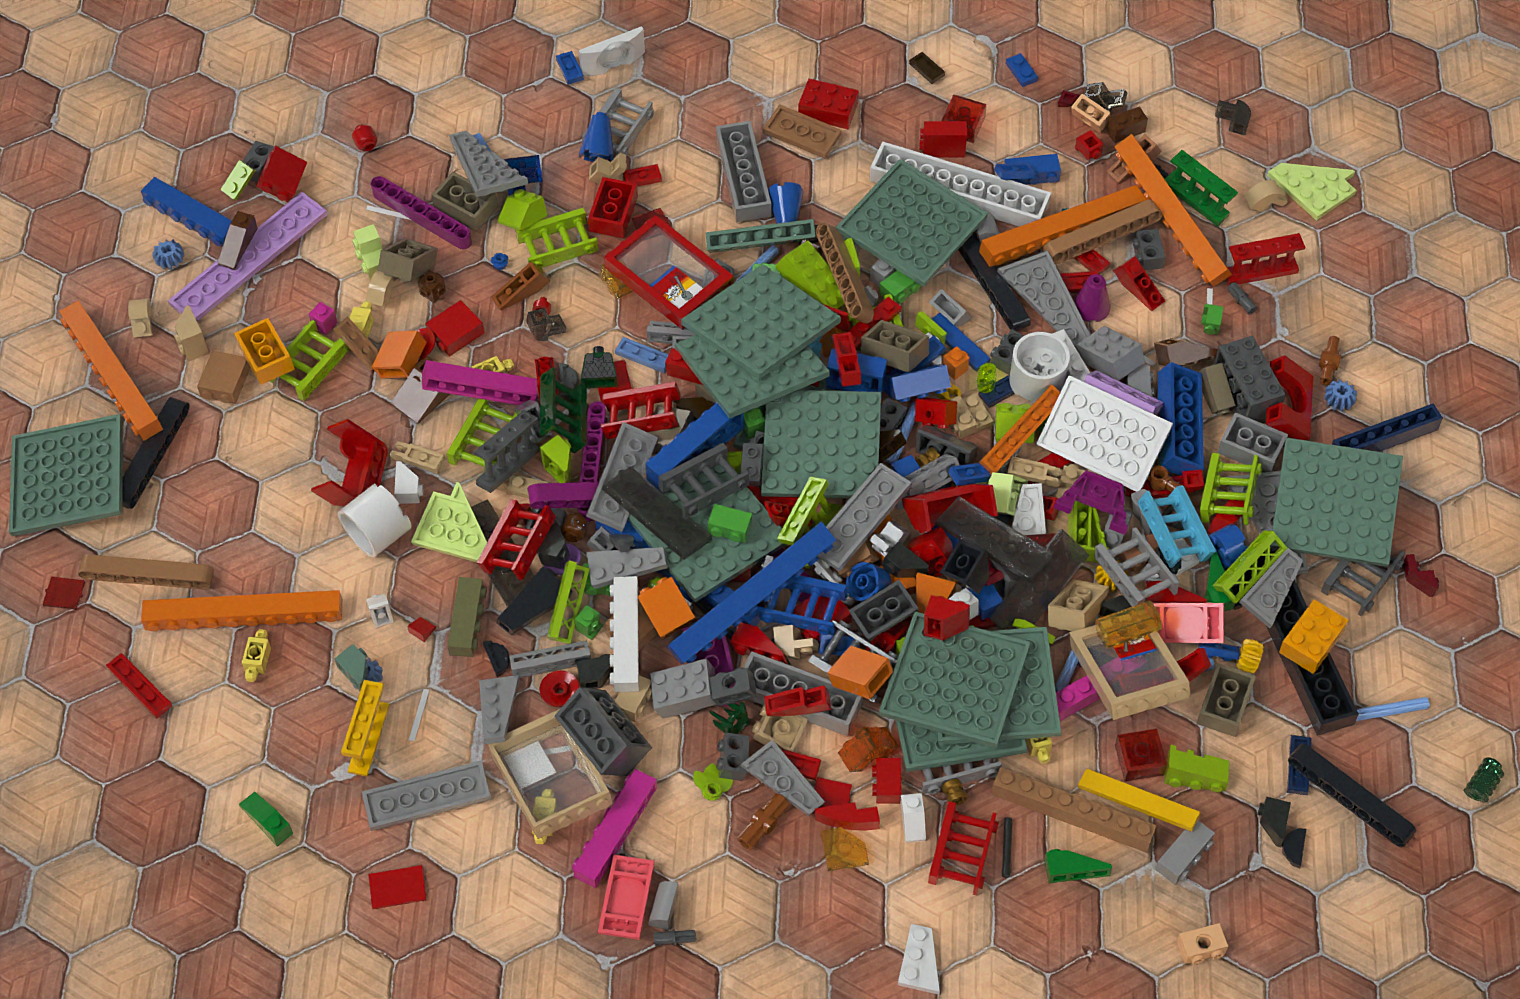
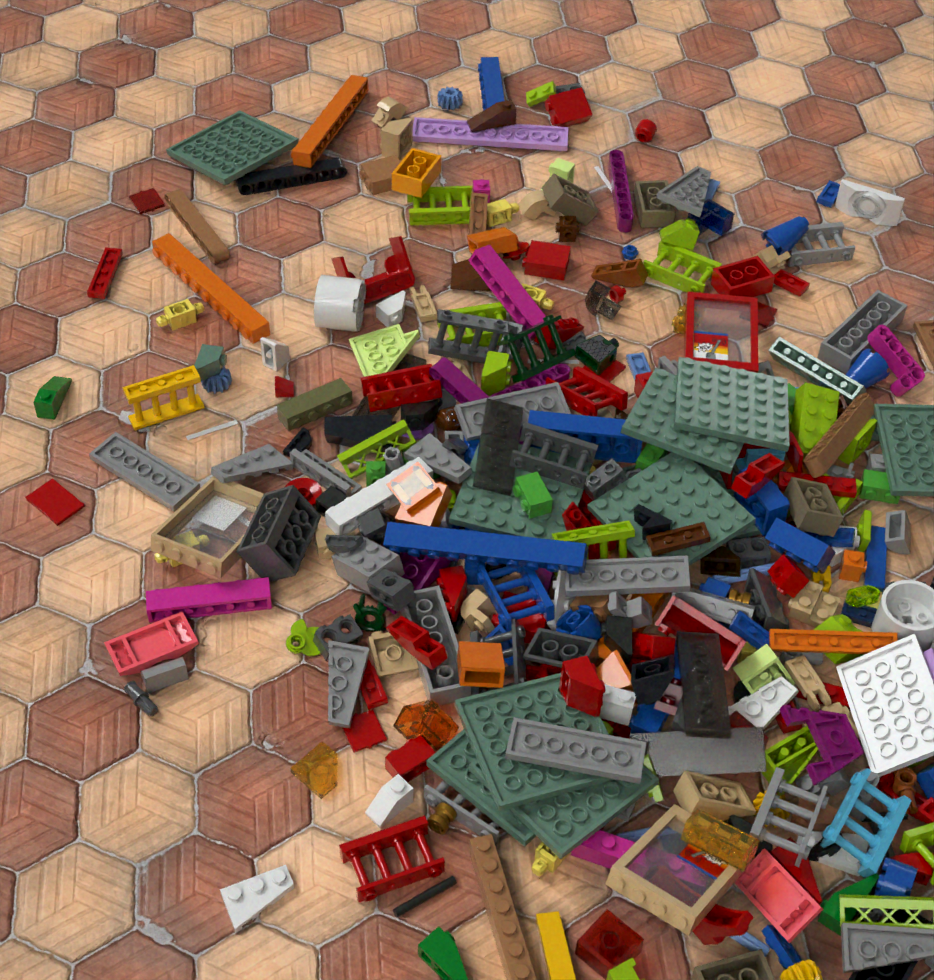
camera: 50 degrees right, 10 degrees down
dark orange piece [737,793,790,850] -> none
red slope [814,802,880,831] -> none
none -> dark grey tile [325,535,364,553]
none -> dark grey brick [357,508,395,544]
none -> light grey piece [383,447,405,473]
none -> tile [386,462,440,513]
none -> light grey plate [505,717,646,784]
none -> black slope [634,504,673,540]
none -> reddish brown plate [646,522,711,556]
none -> dark pink beam [867,325,925,397]

